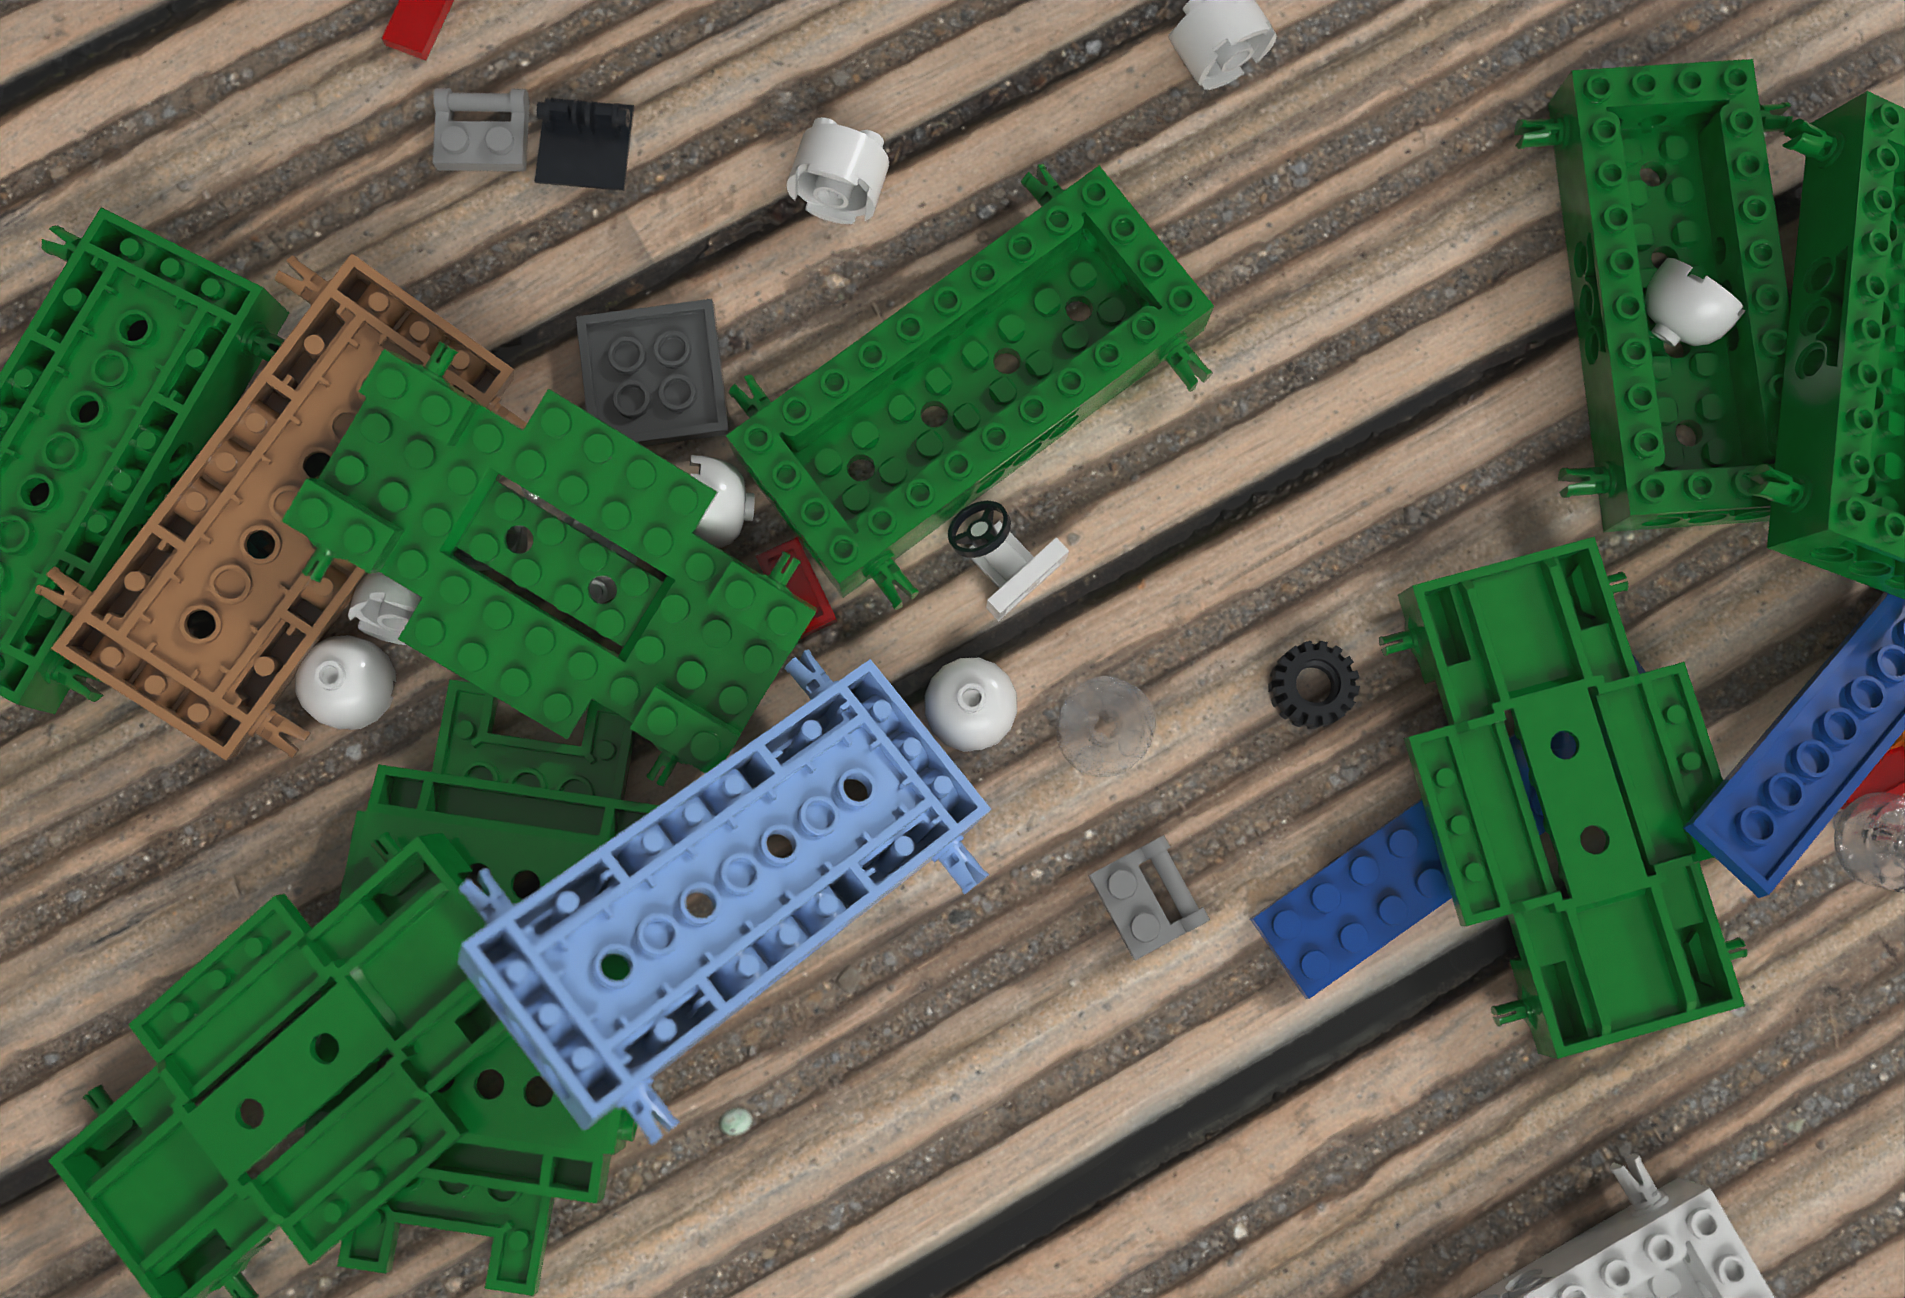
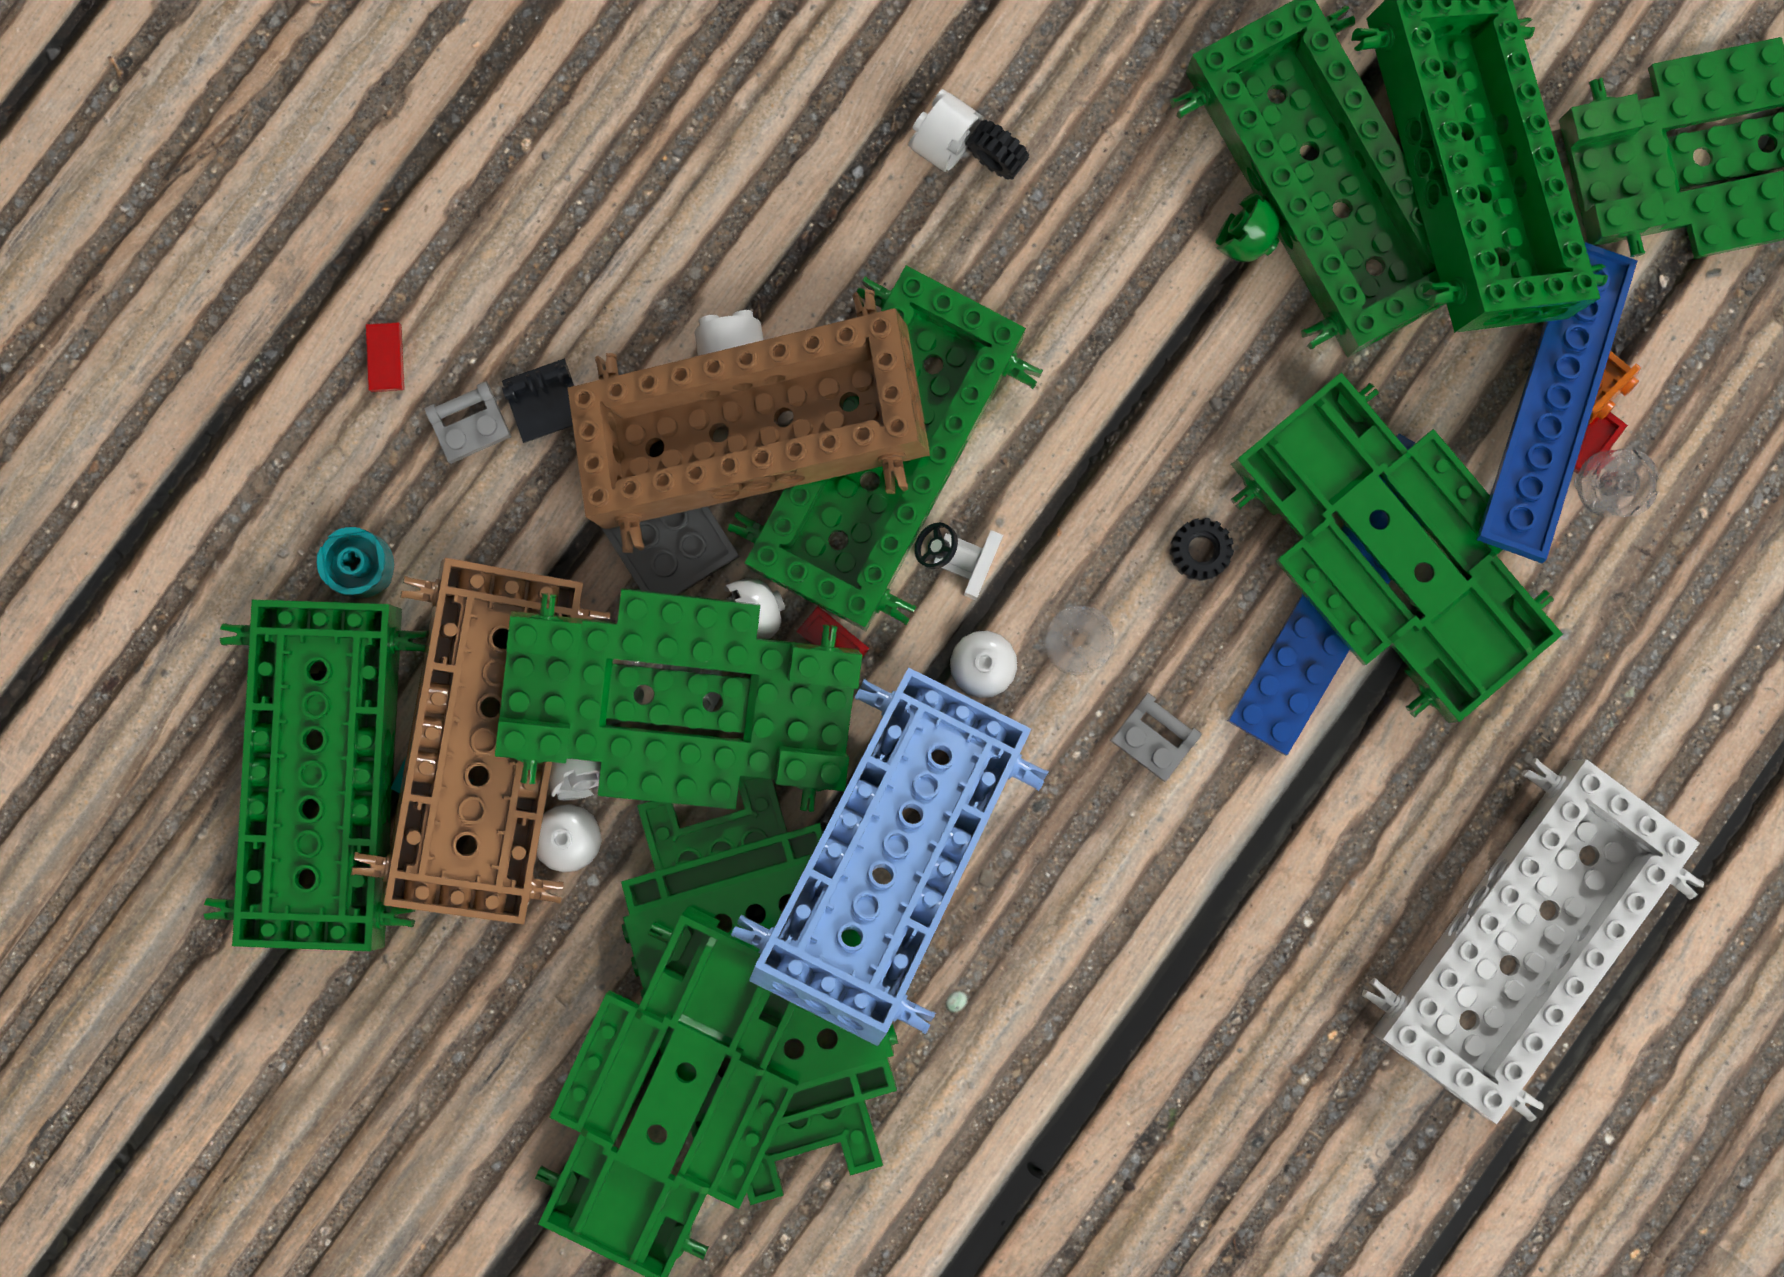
camera: 20 degrees left, 5 degrees up
white cylinder [1645,258,1745,347] -> none
none -> teal brick [317,527,395,599]
none -> medium nougat piece [568,290,930,553]
none -> black tyre [965,120,1029,180]
none -> green cylinder [1215,193,1280,262]

